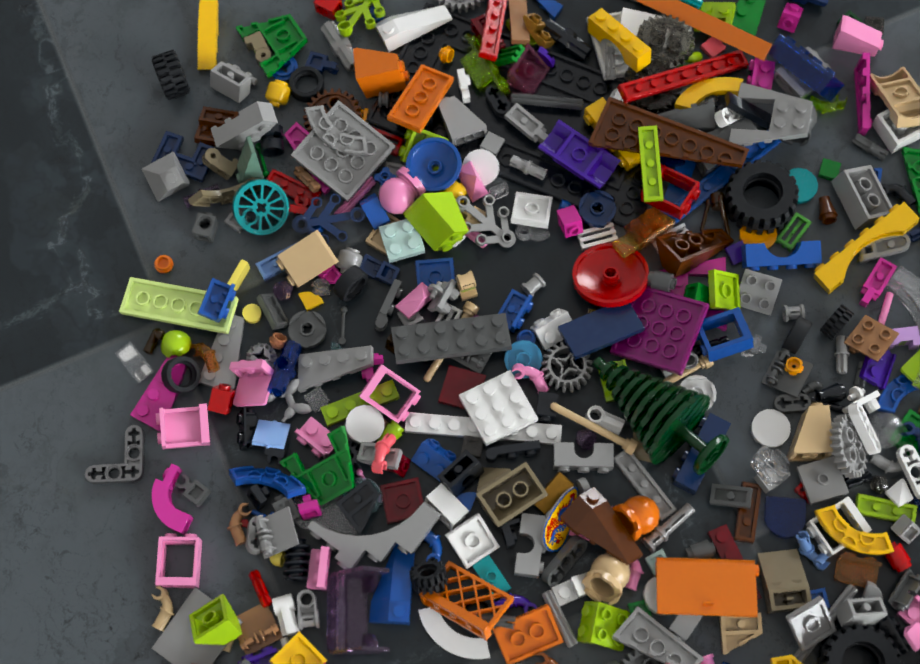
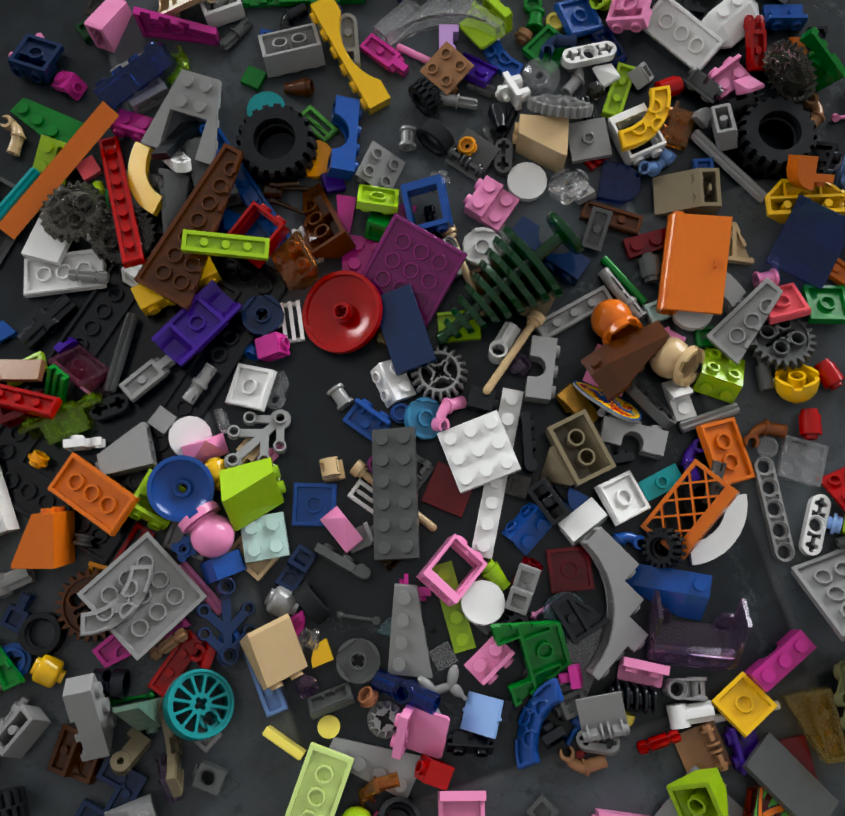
camera: 85 degrees left, 5 degrees up
blue bracket [197,278,237,323] -> none
coral piece [371,433,396,474] -> none
light grey hips [427,279,460,315] -> none
pearl gold slope [523,13,555,49] -> none
light grey tile [576,477,591,494] -> none
yellow arch [588,8,651,73] -> none
clear yellow tile [612,234,639,258] -> none
dark grey brick [647,270,677,292] -> none
light grey plate [785,596,837,652] -> none
white beam [848,402,881,455] -> none
none -> bright pink plate [463,175,520,234]
none -> green bar [600,255,648,305]

